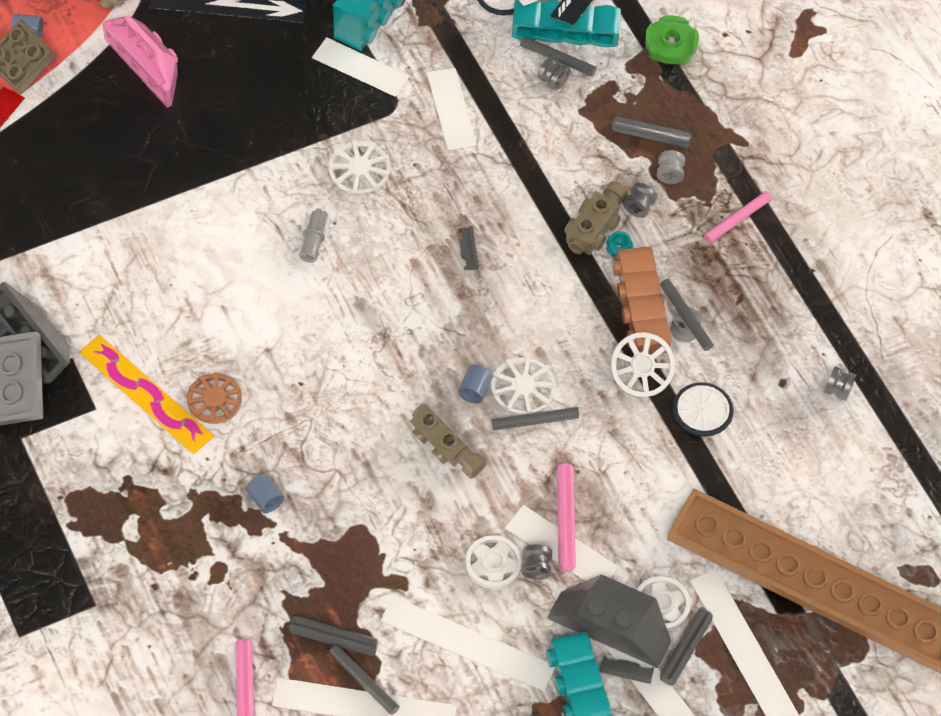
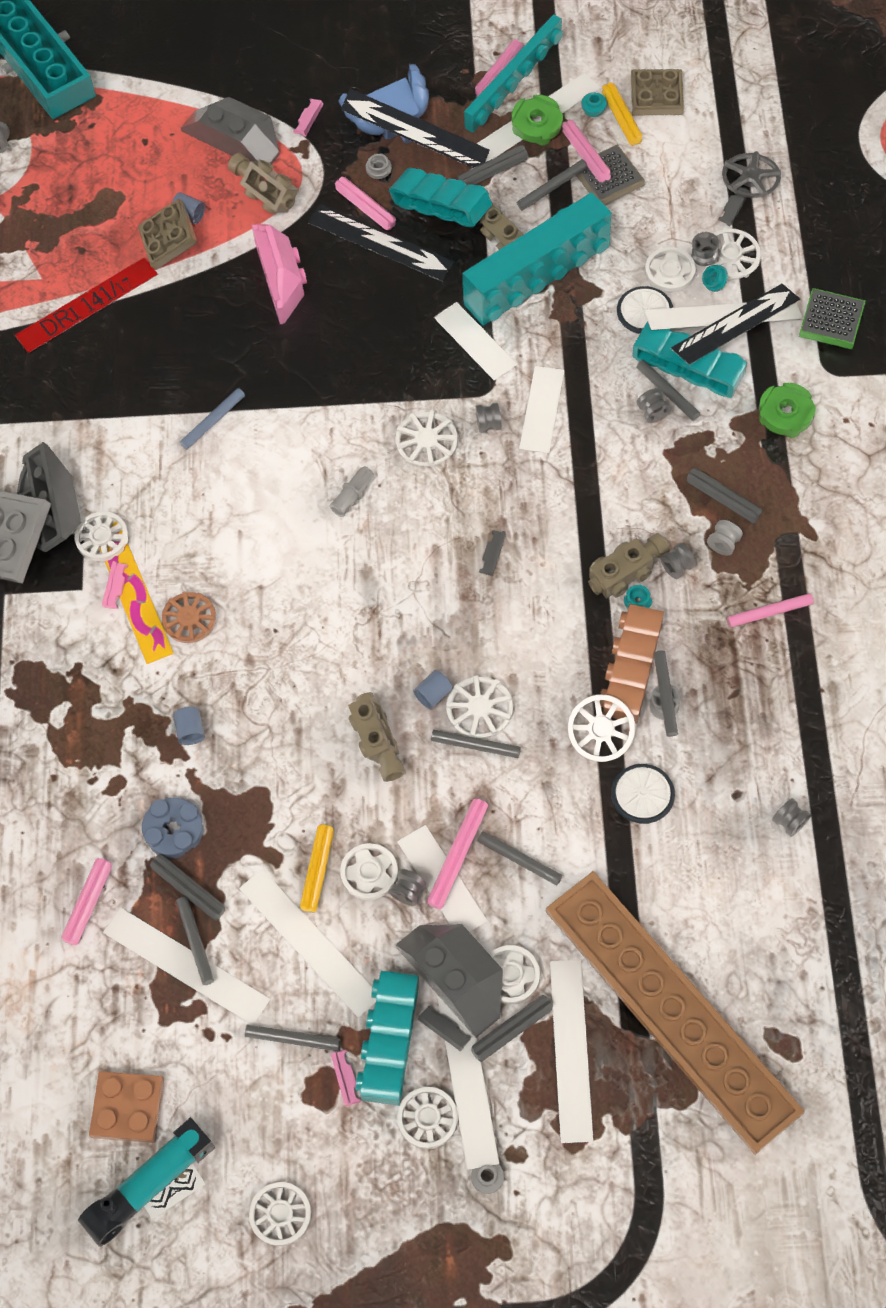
camera: 30 degrees right, 5 degrees up
none -> white wheel [75,511,128,562]
none -> bright pink piece [102,561,128,609]
none -> sand blue plate [142,798,204,859]
none -> sand blue bar [180,388,245,450]
none -> yellow axle [300,824,334,913]
none -> flat silver wheel [476,402,502,433]
none -> dark grey piece [477,831,563,886]

